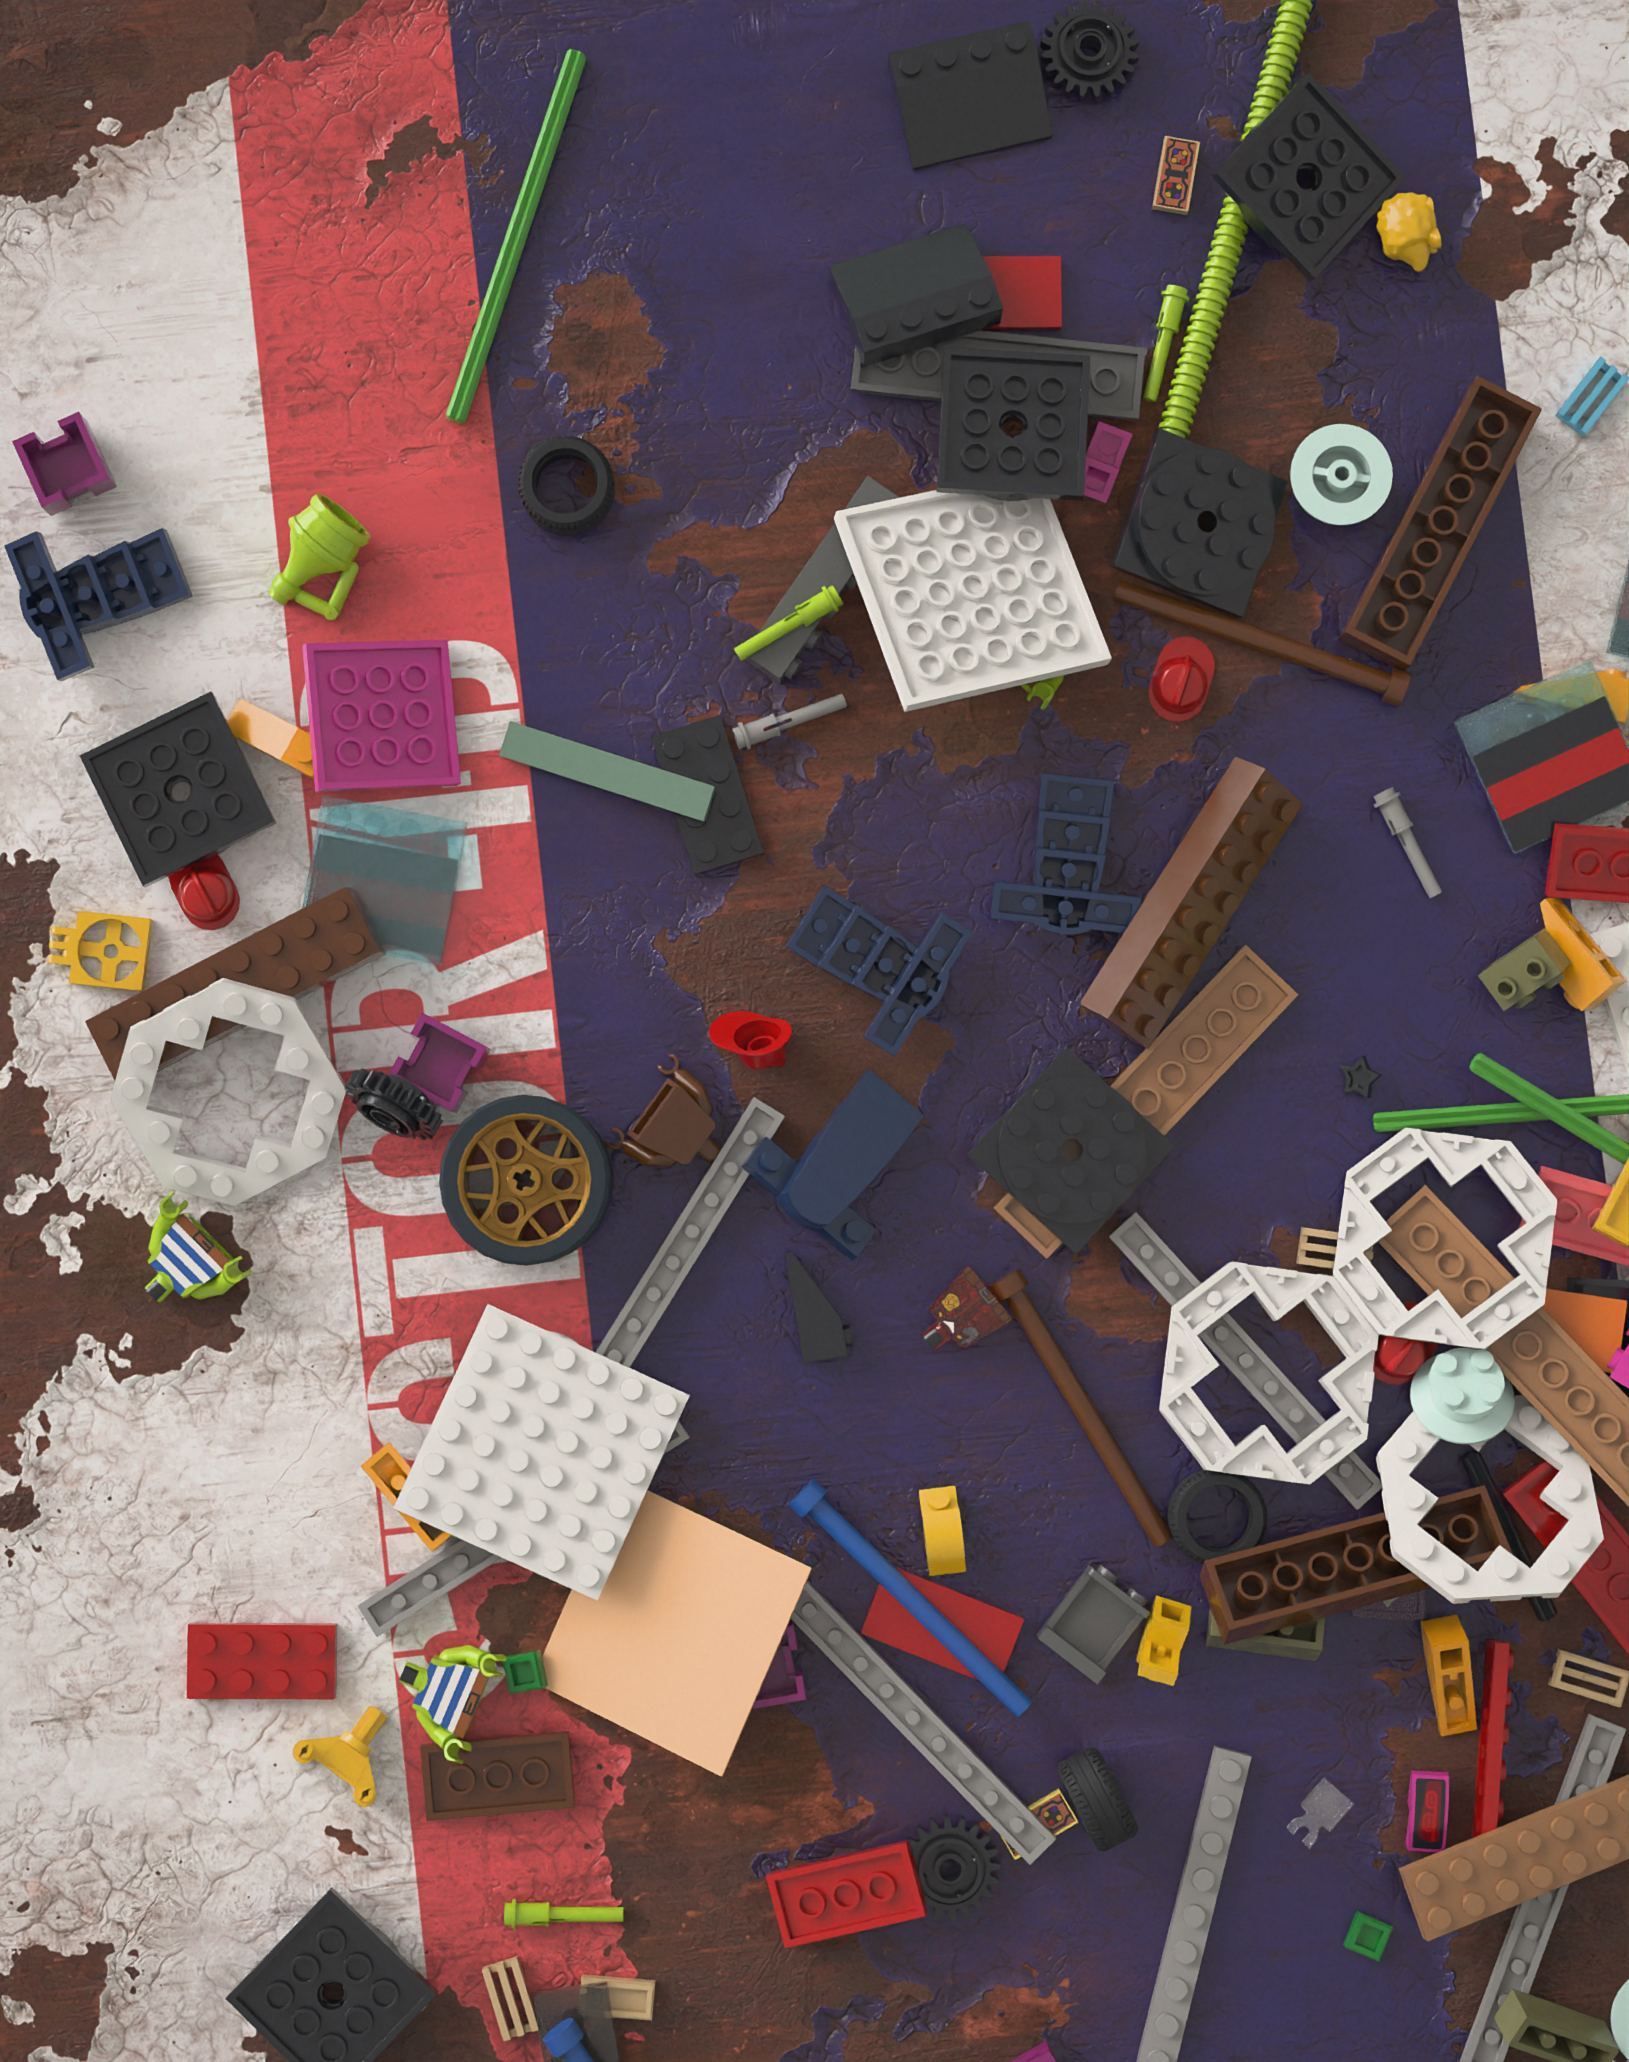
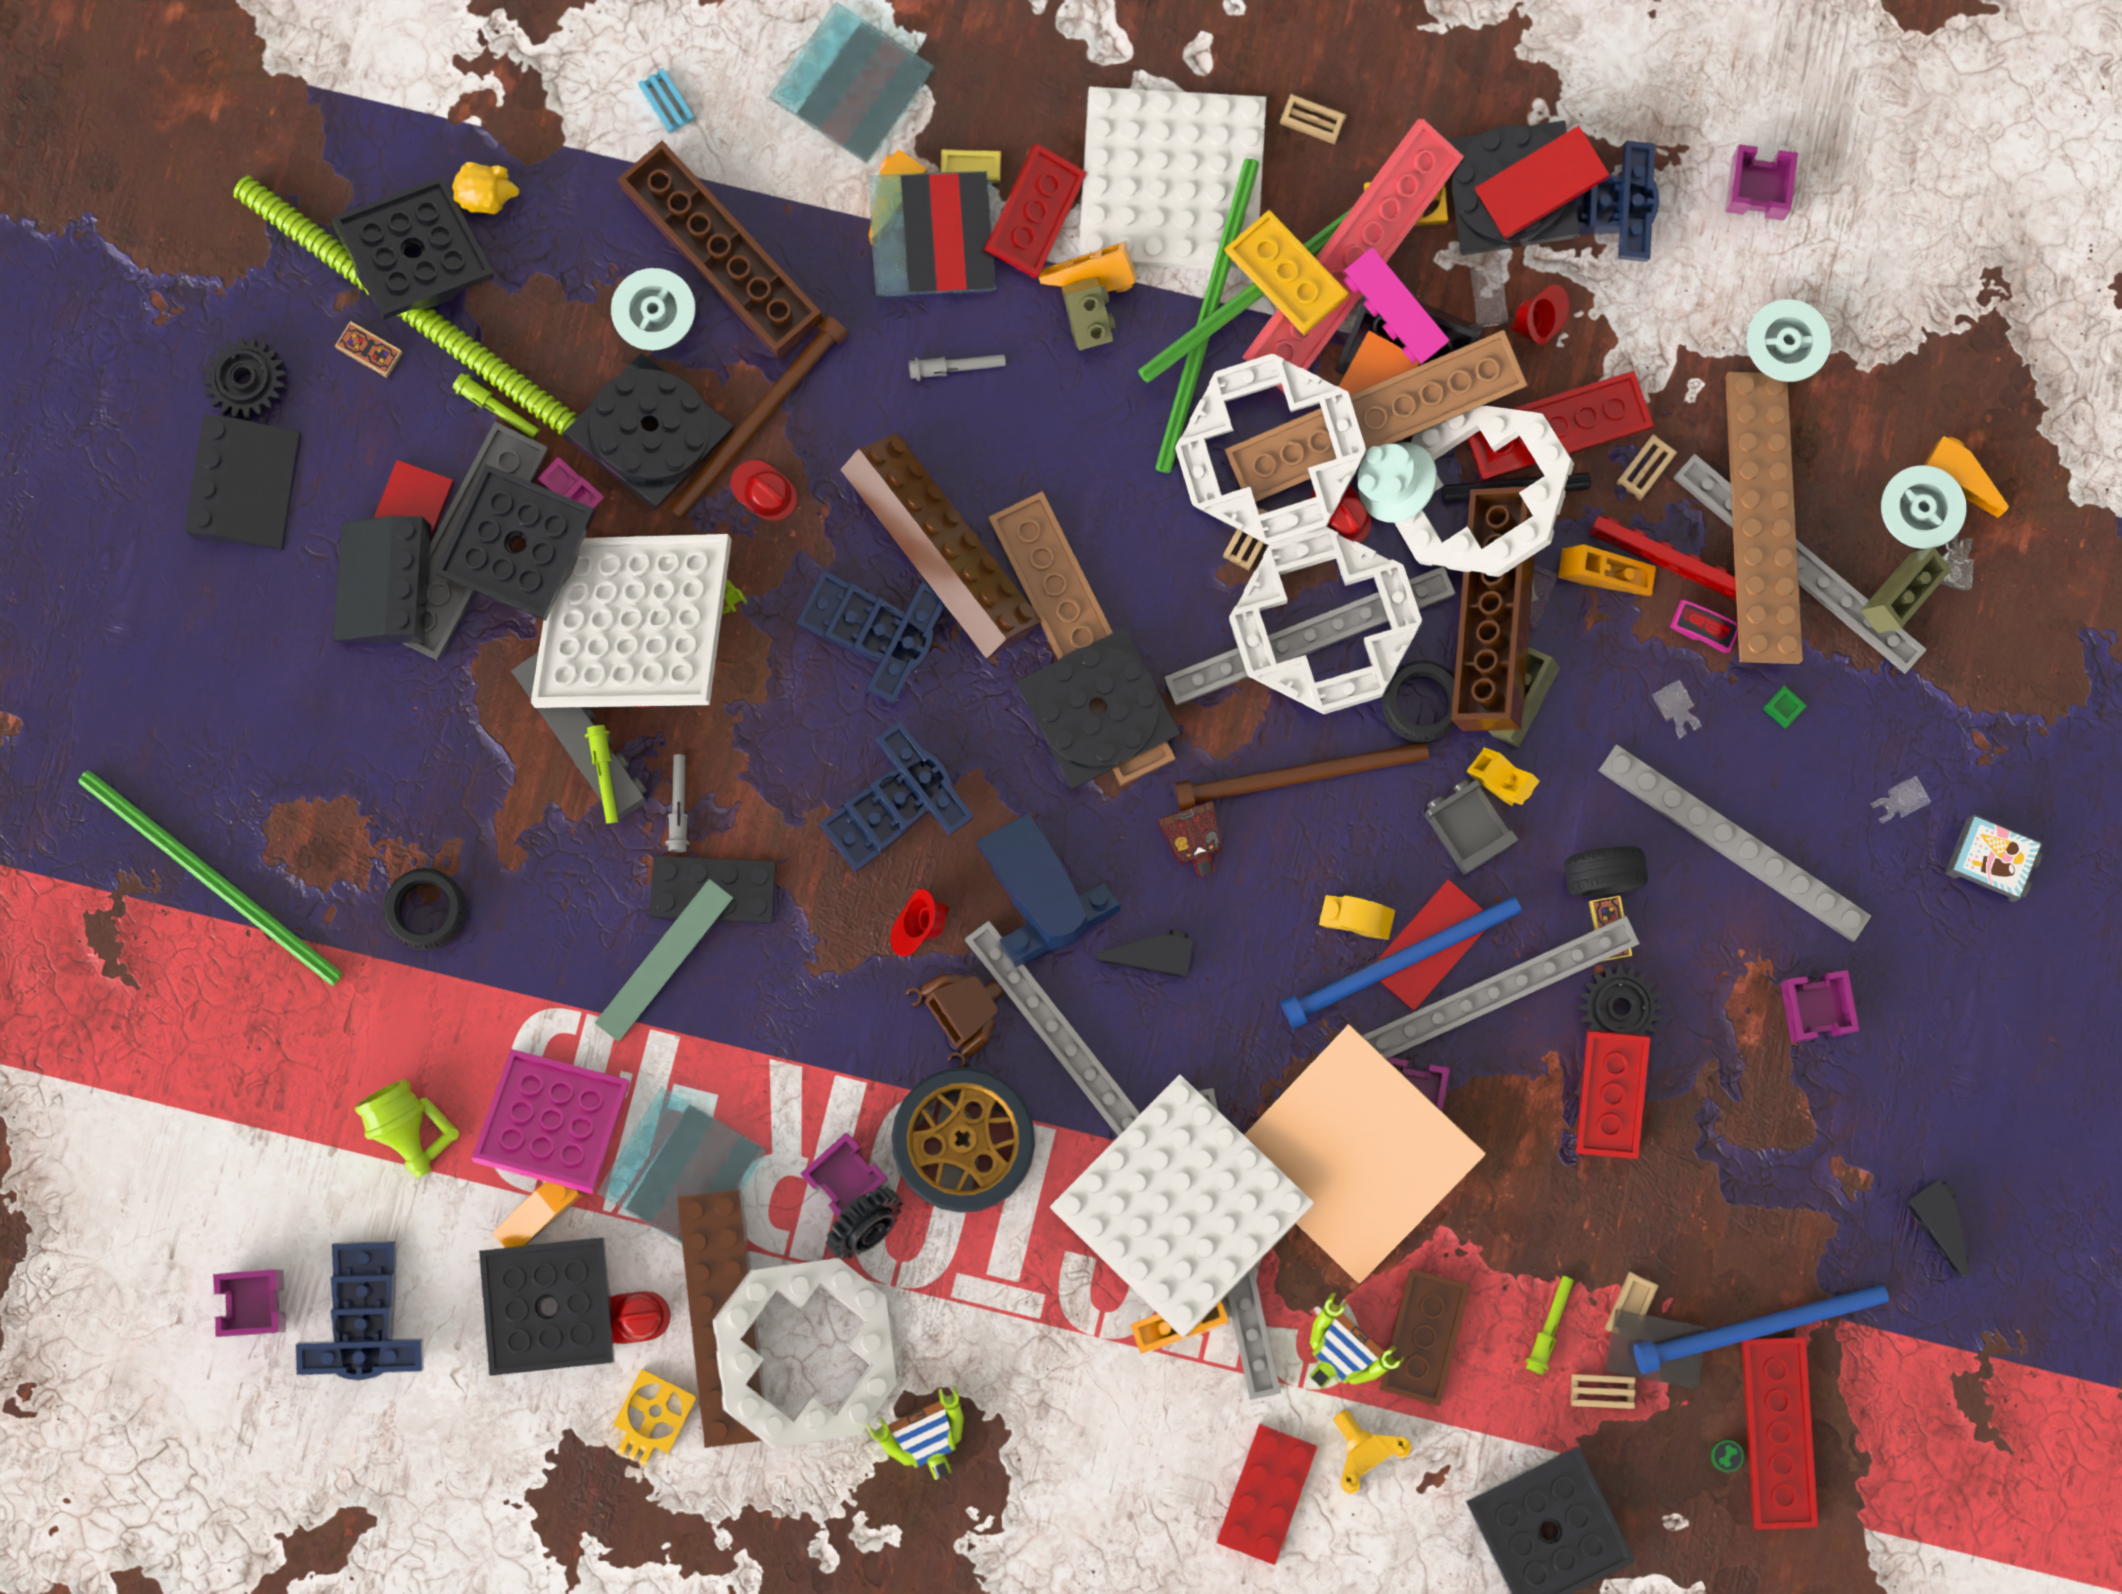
camera: 65 degrees left, 5 degrees down
green tile [503,1650,548,1694] -> none
black piece [1340,1056,1382,1098] -> none

